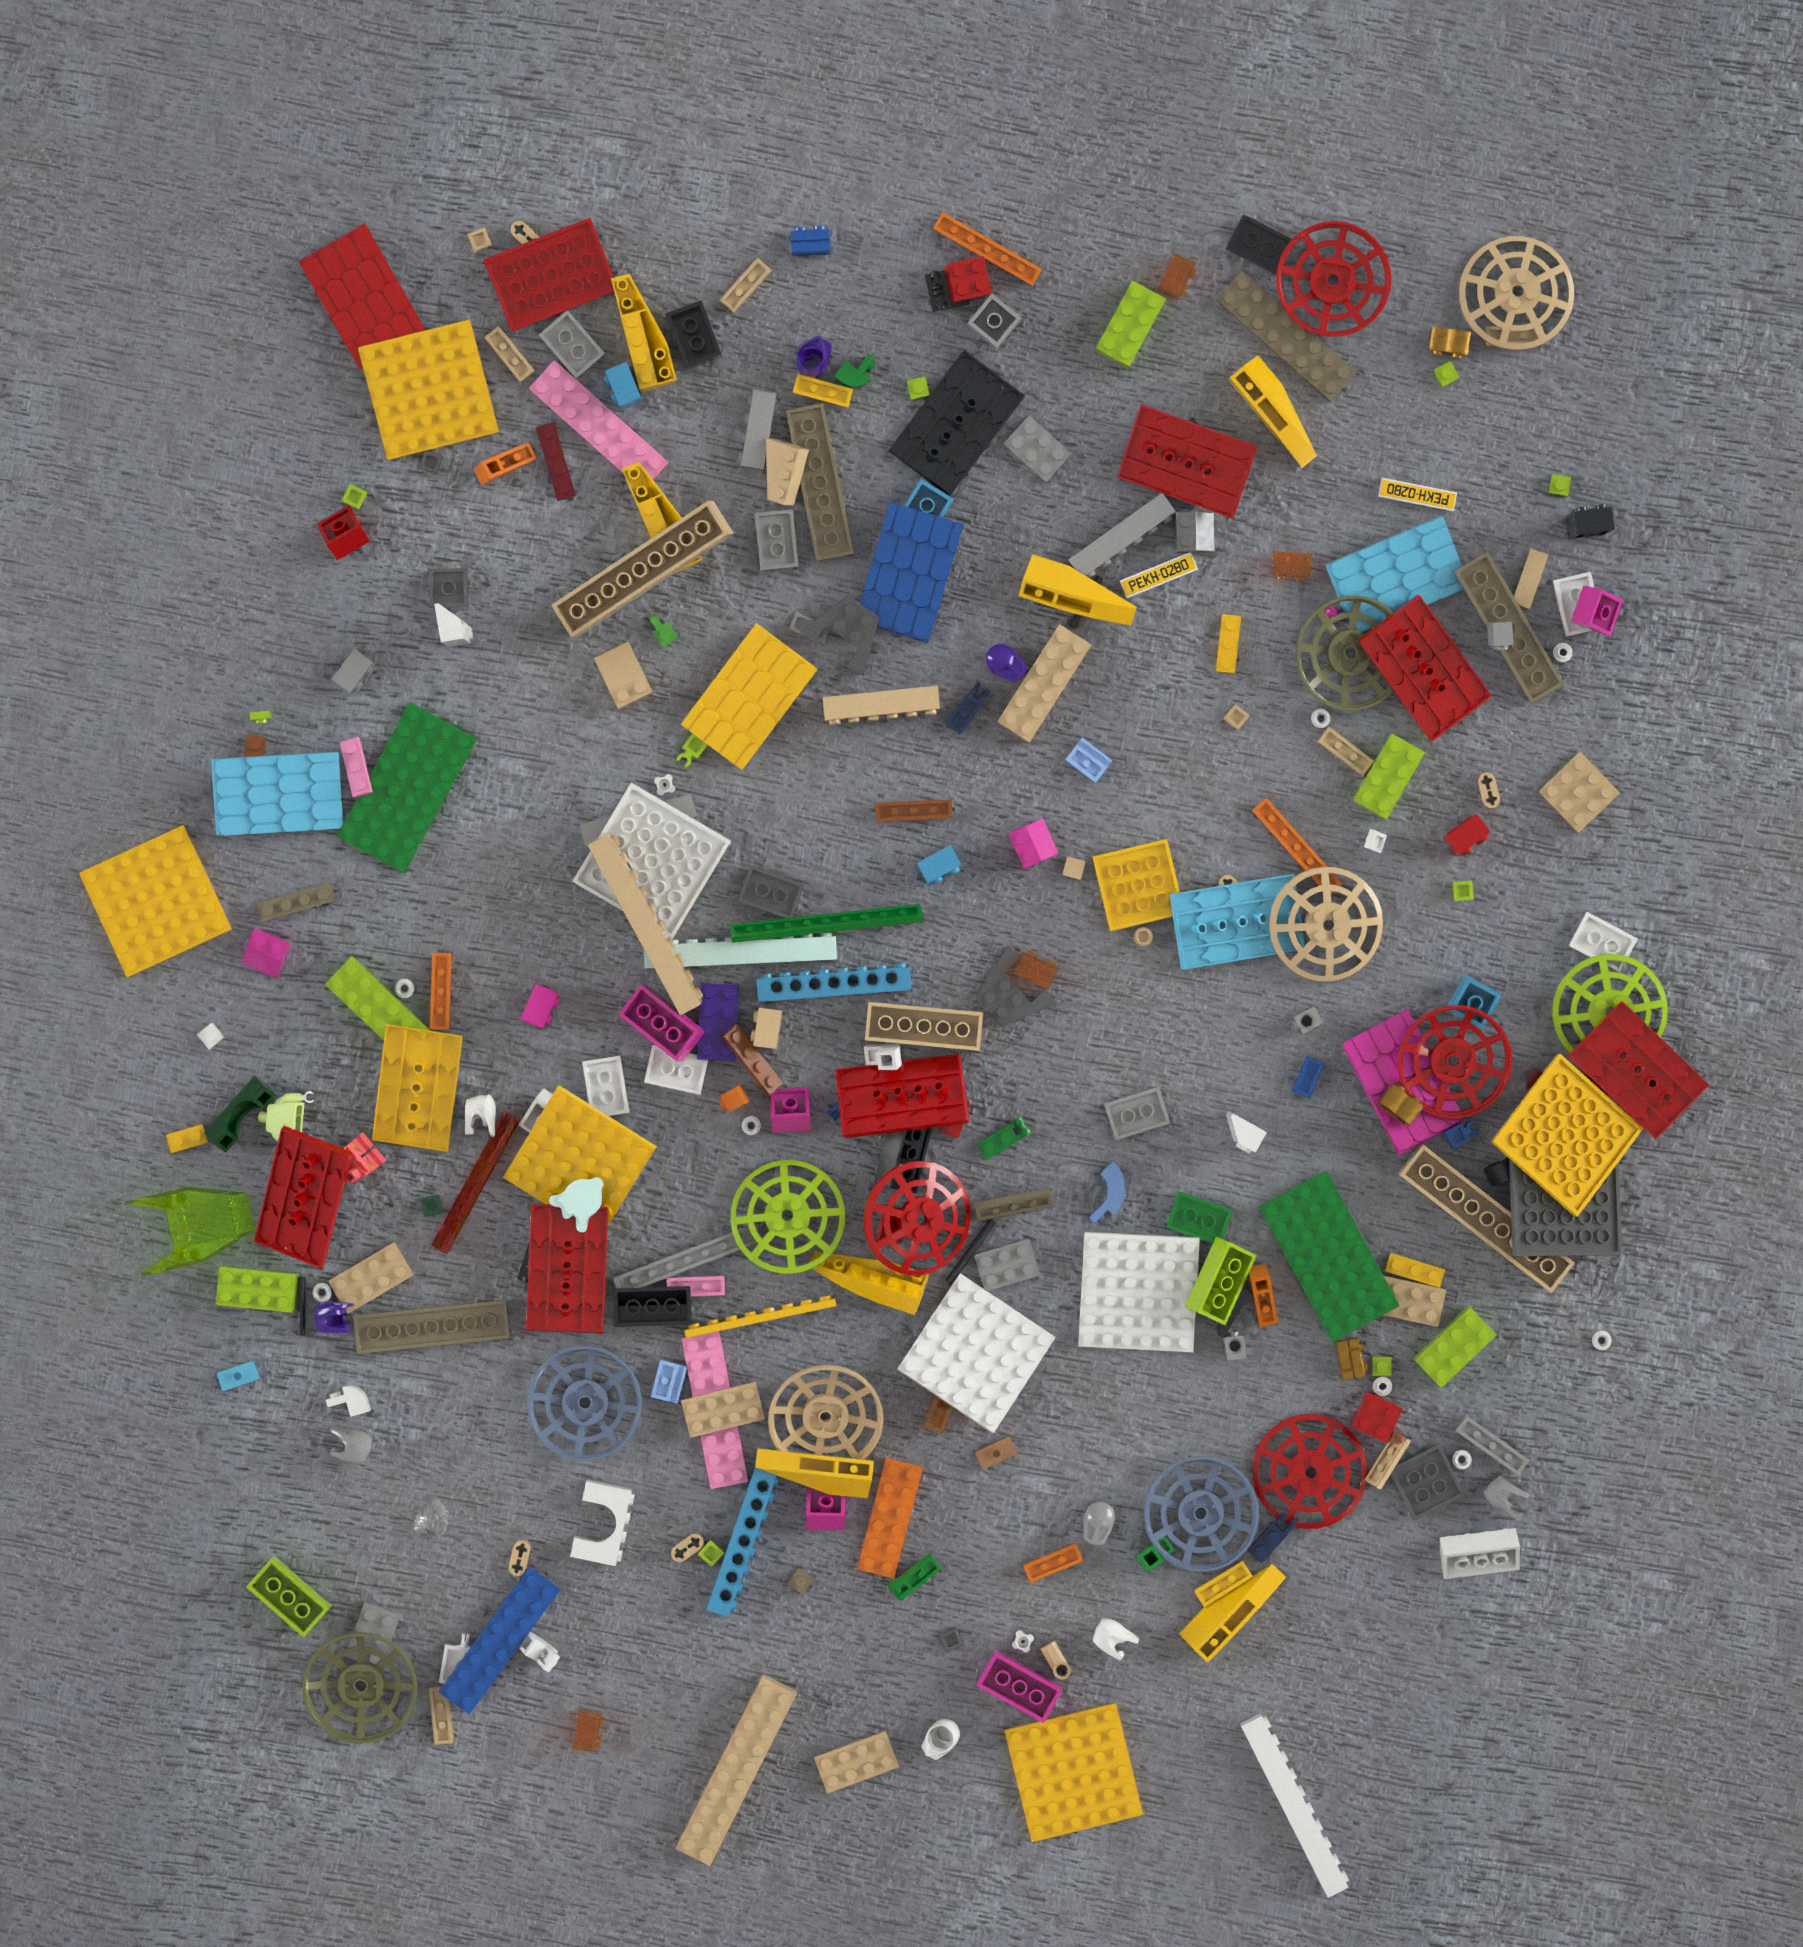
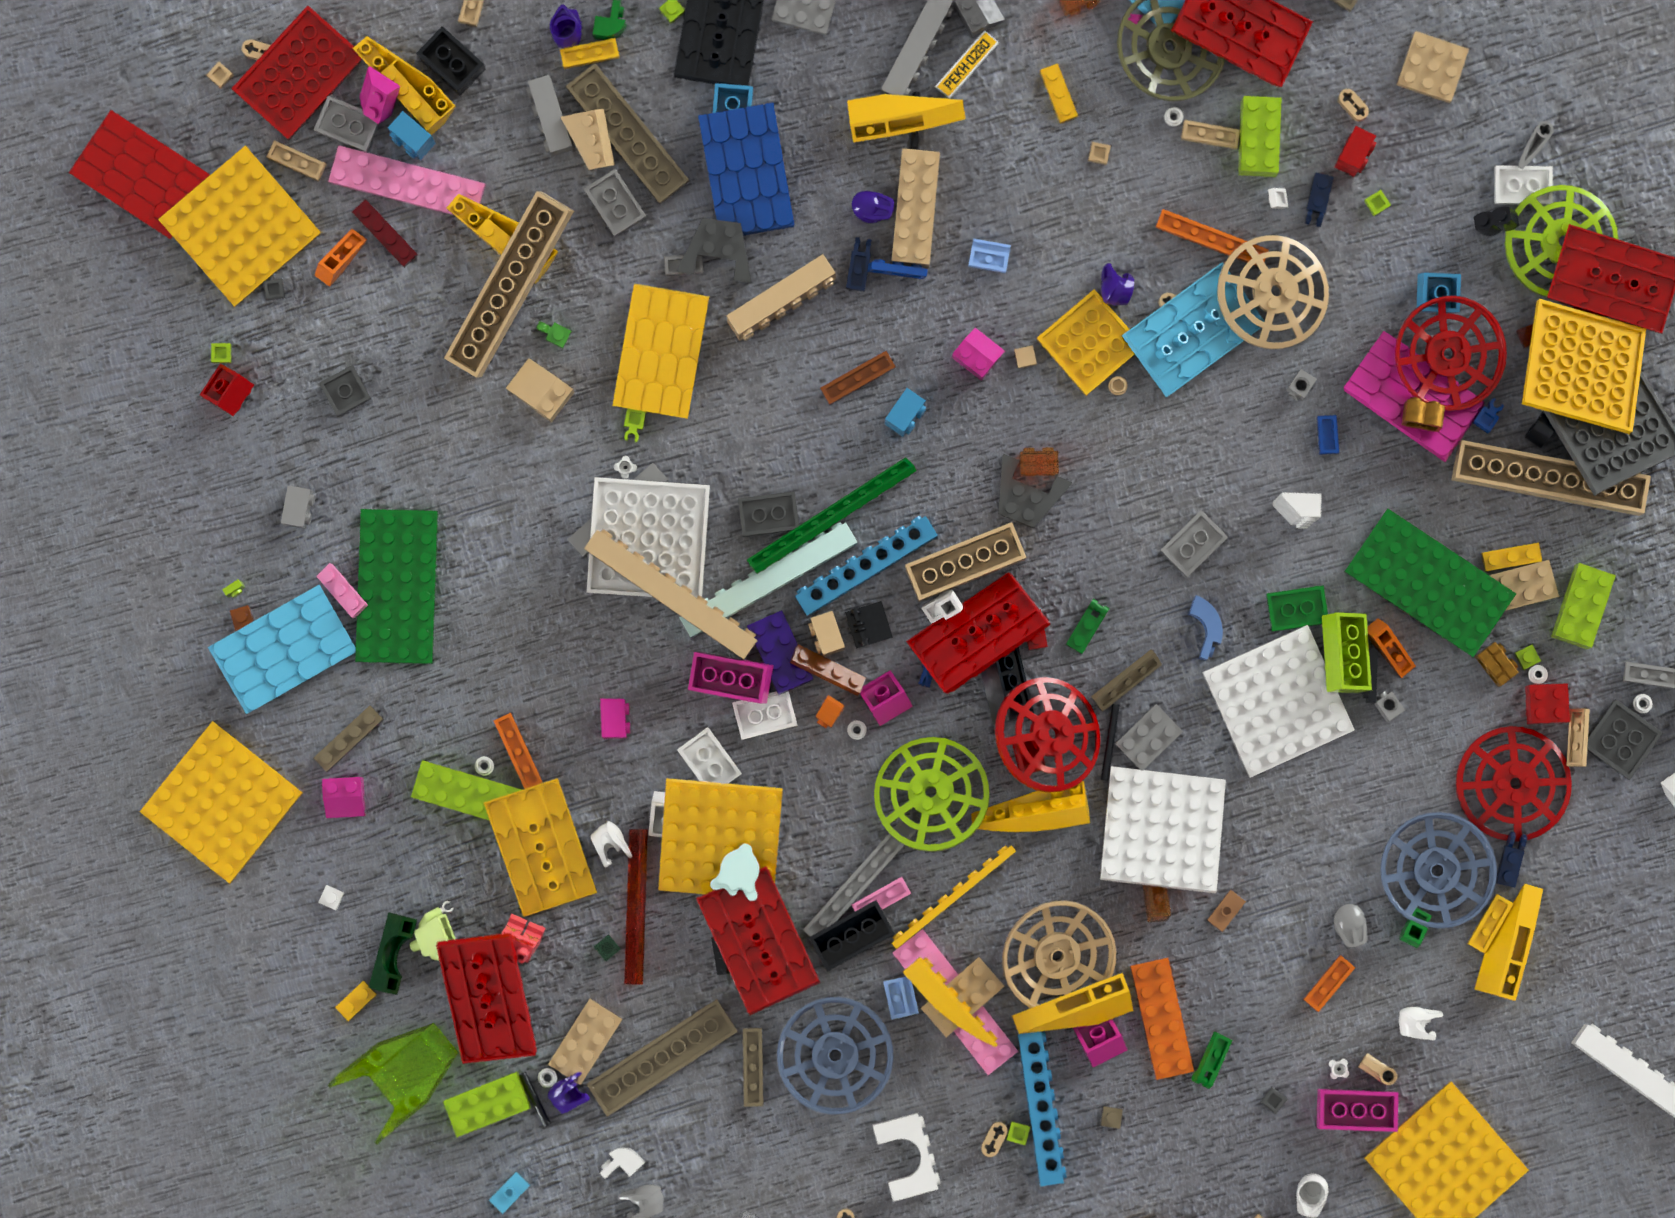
camera: 30 degrees left, 5 degrees down
white slope [434,603,473,647] -> none
none -> dark pink slope [359,67,400,124]
none -> dark tan plate [743,1028,763,1107]
none -> black hinge [845,601,893,649]
none -> blue plate [867,259,928,279]
none -> yellow wedge [903,956,998,1047]
none -> dark purple helmet [1101,263,1134,306]
none -> dark blue hinge [1305,172,1334,228]
none -> black brick [1474,206,1519,236]
none -> light grey piece [1518,121,1554,169]

